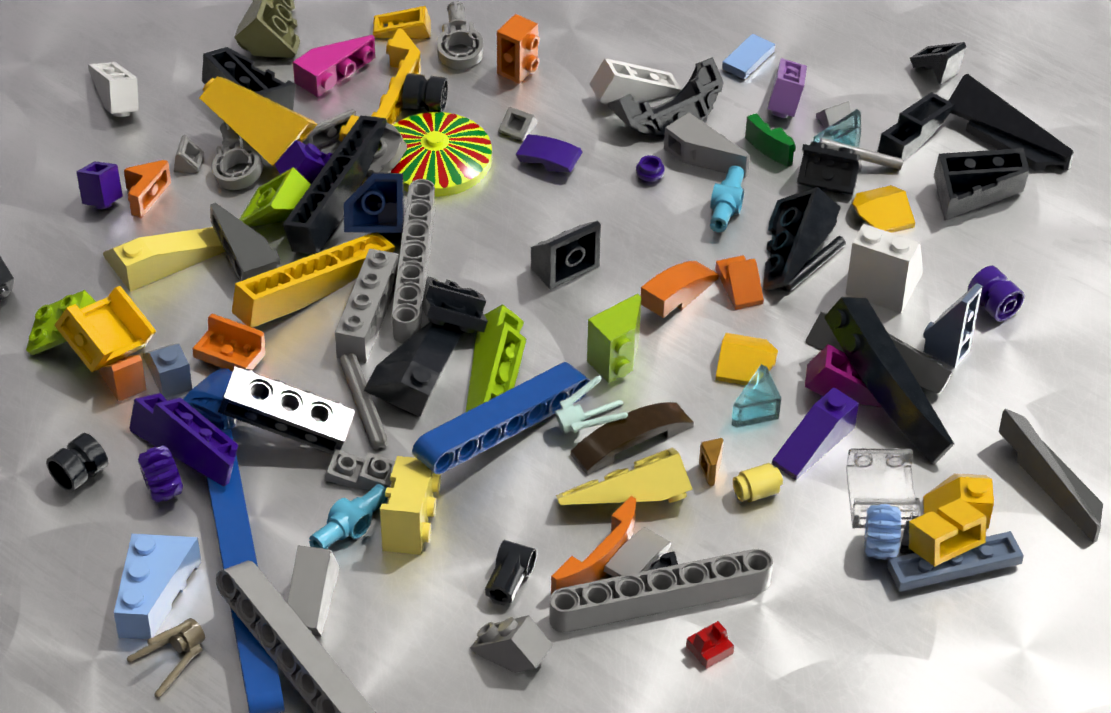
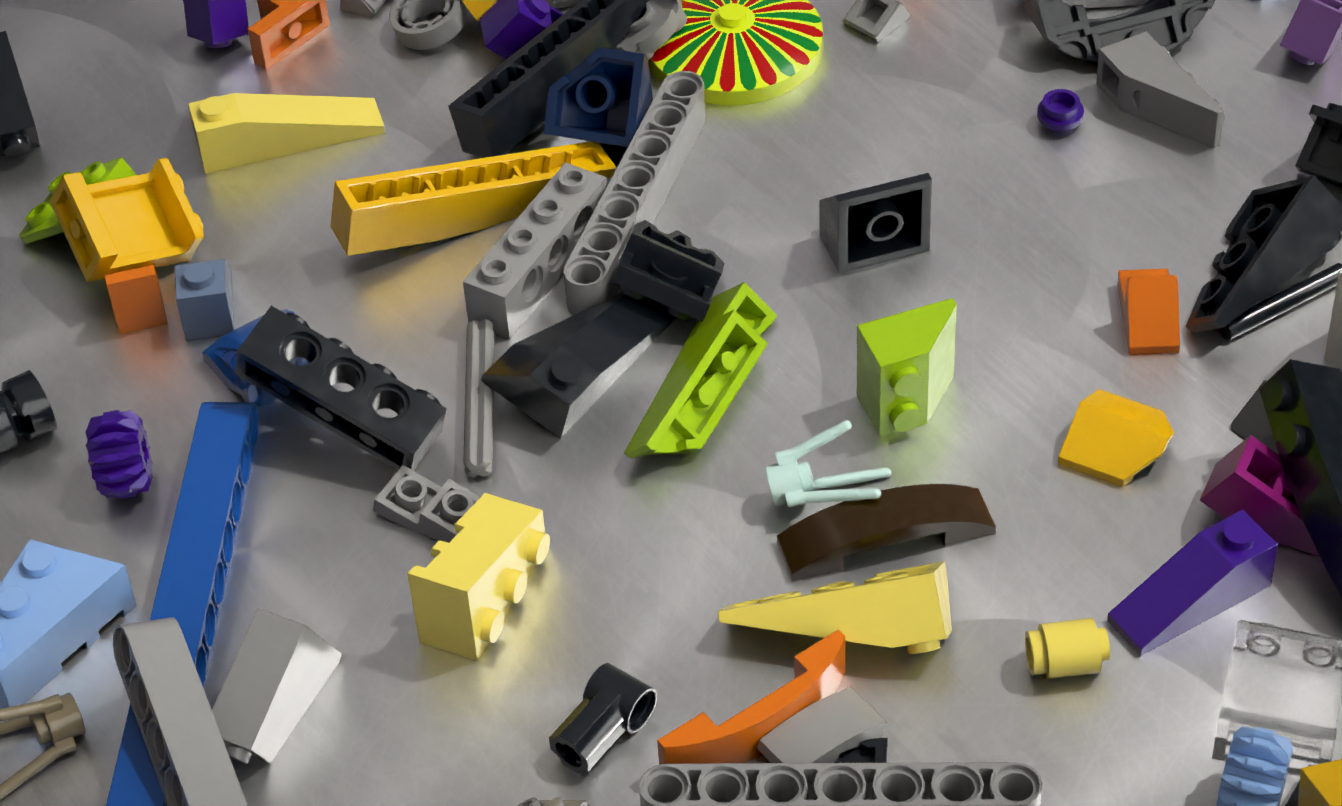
camera: 20 degrees right, 0 degrees up
dark purple wedge [129,393,238,486] -> none
orange bracket [192,313,265,372] -> none
dark grey slope [210,203,280,281] -> none
lime slope [239,167,311,227] -> none
medium azure pin [309,484,388,549] -> none
blue beam [412,362,590,475] -> none
dark purple slope [515,134,583,173] -> none
orange slope [640,261,719,318] -> none
pearl gold slope [699,438,724,486] -> none
medium azure pin [710,166,744,232] -> none
clear light blue slope [732,364,781,427] -> none
green slope [745,113,796,167] -> none

